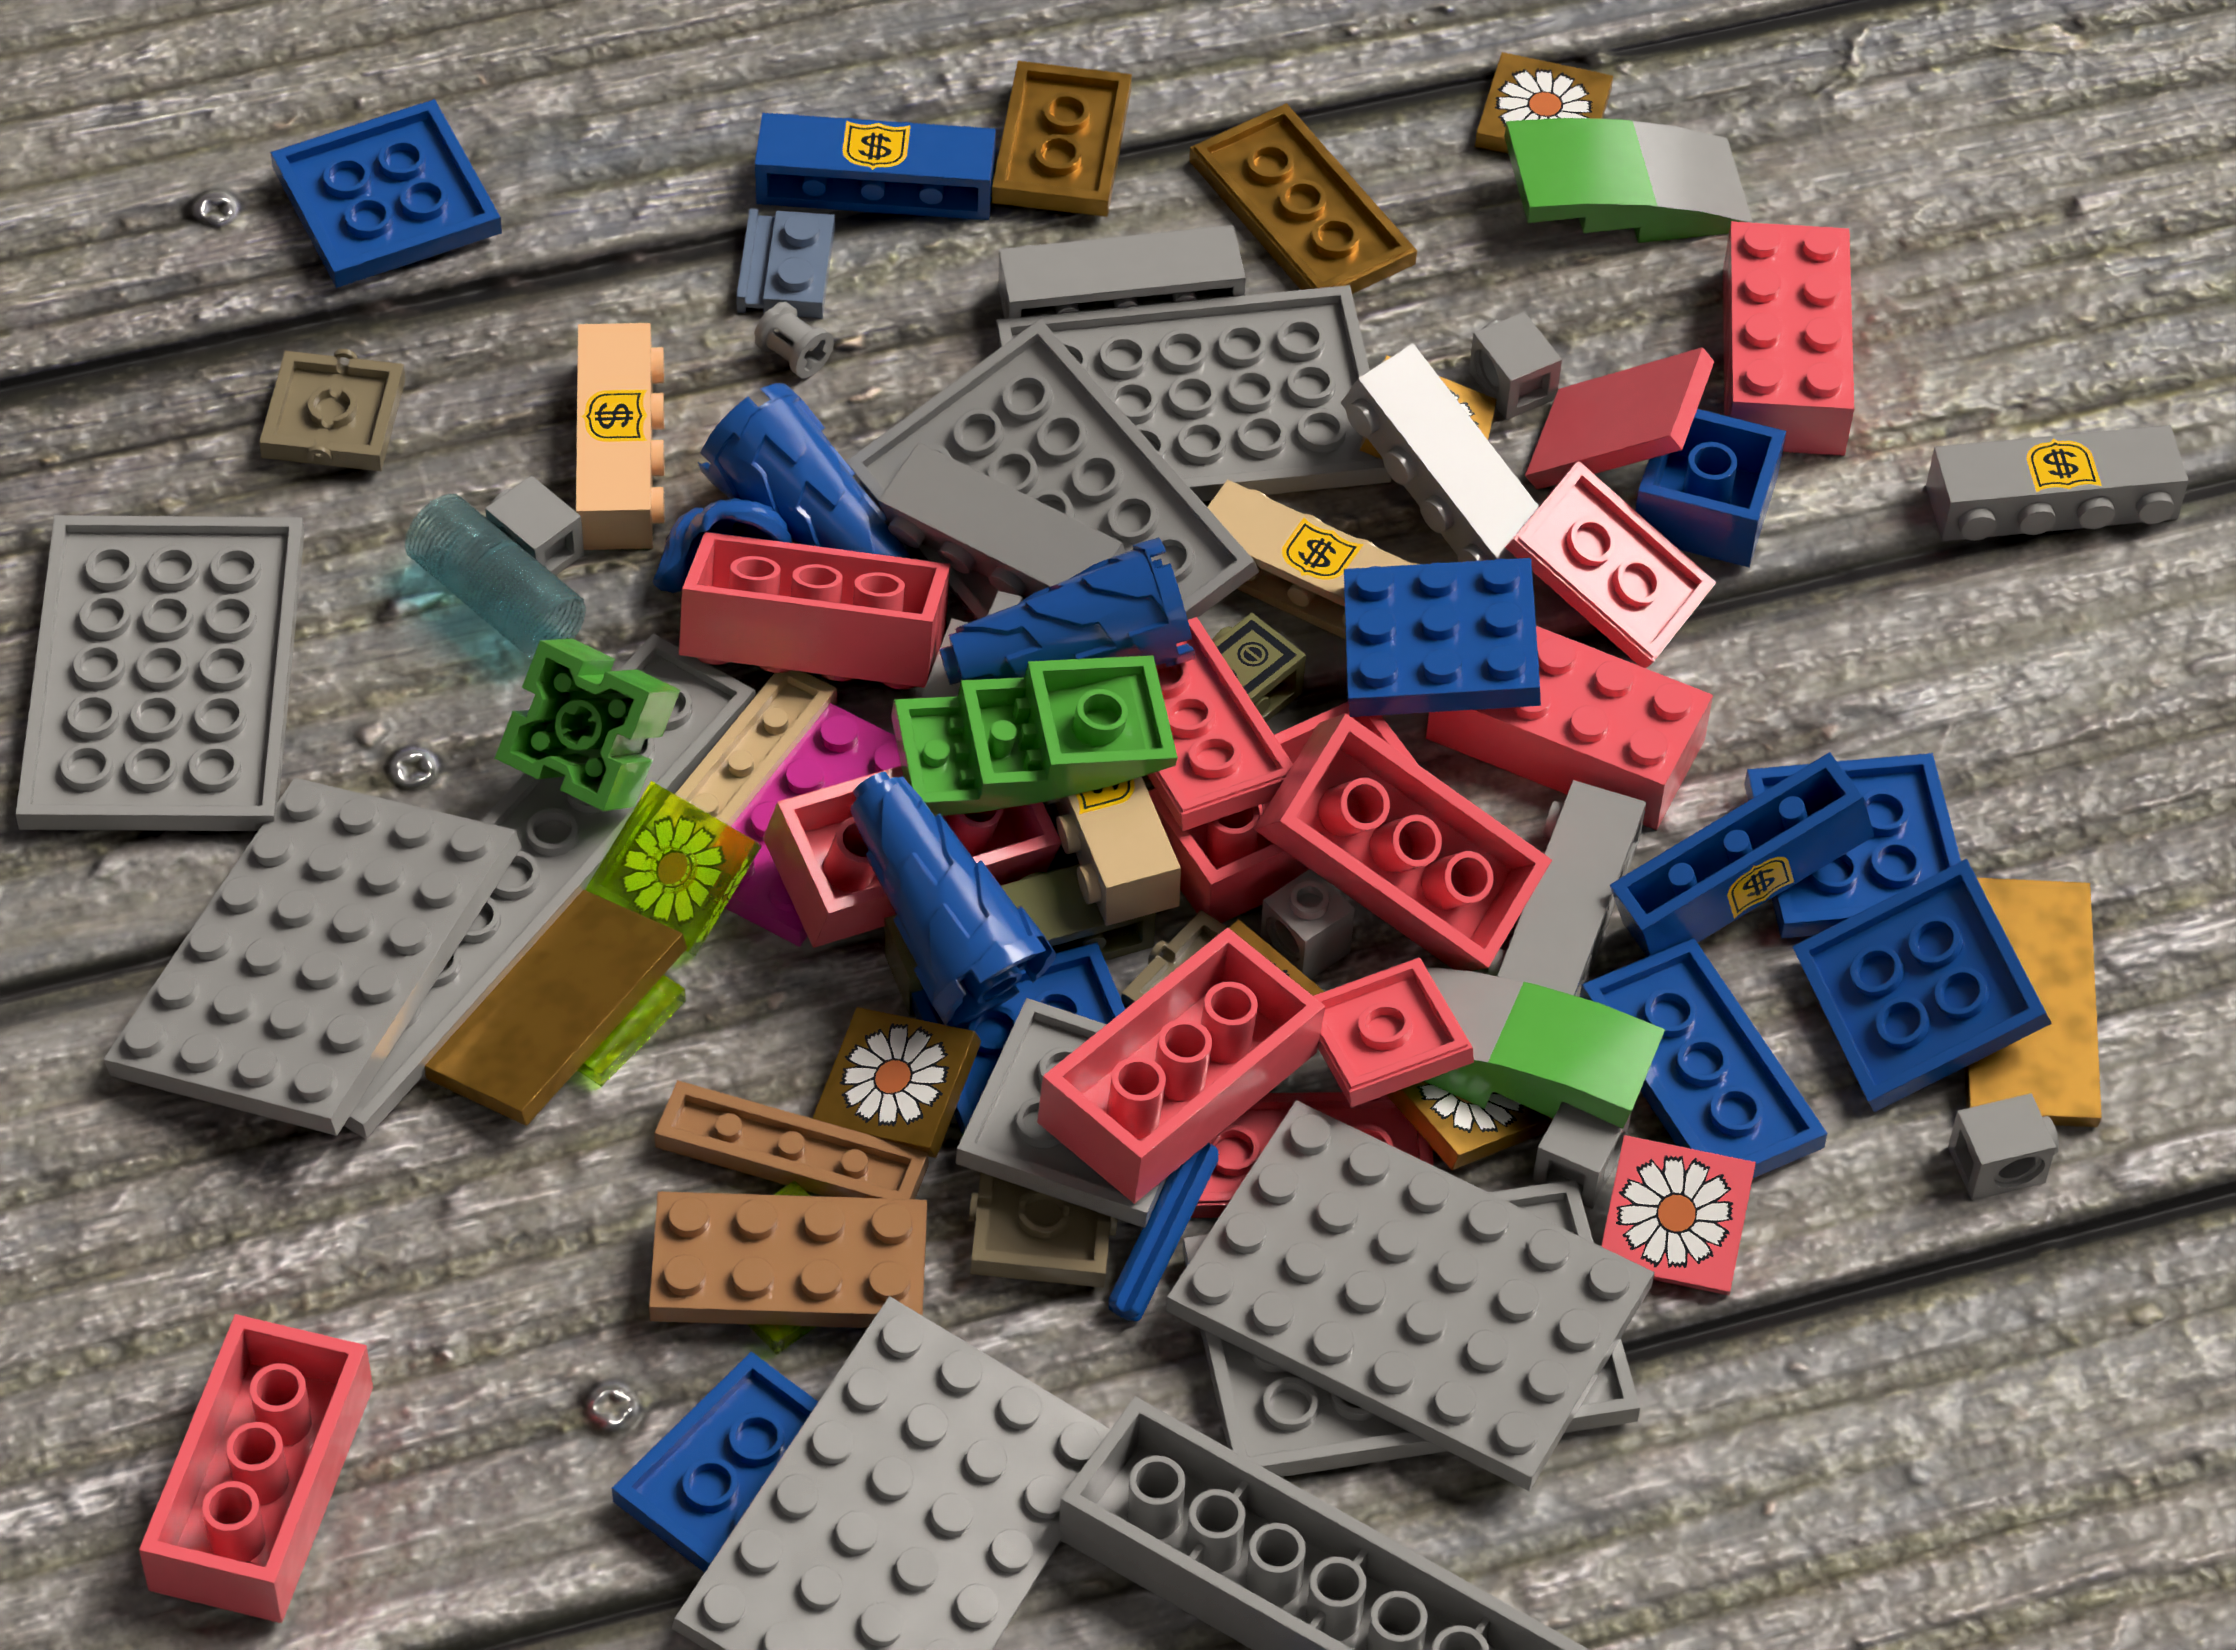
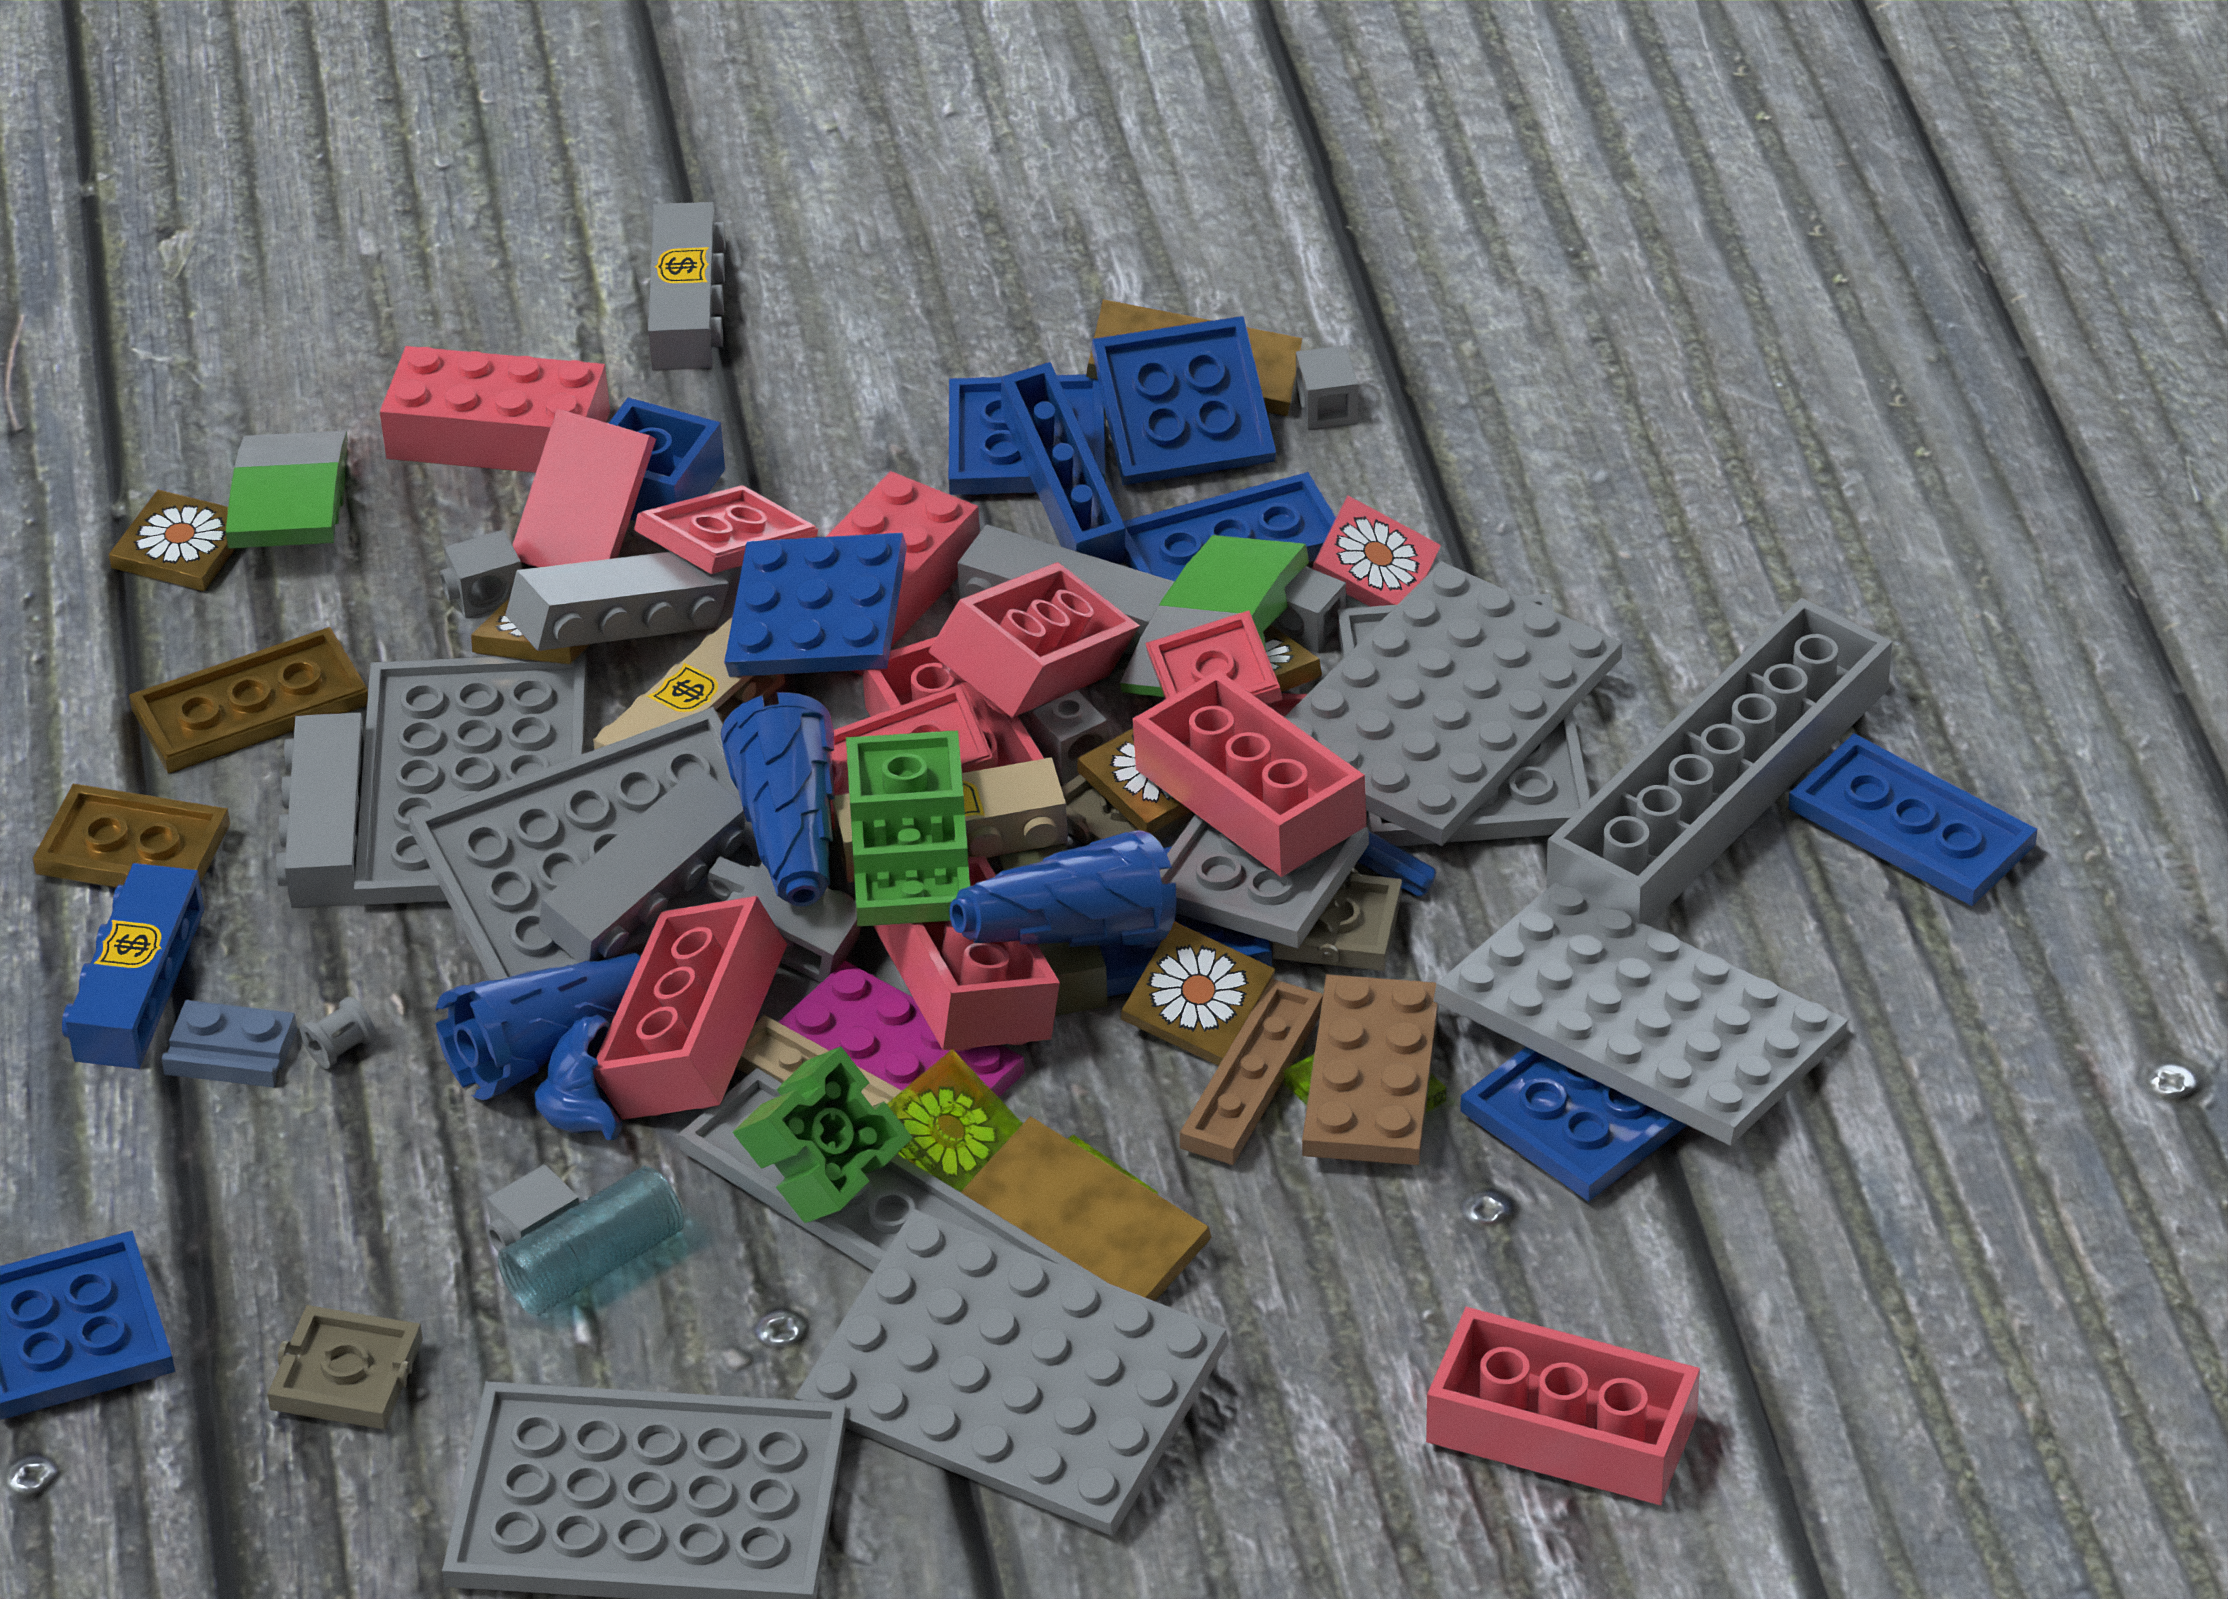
camera: 80 degrees left, 10 degrees down
light nougat brick [576,323,665,550] -> none

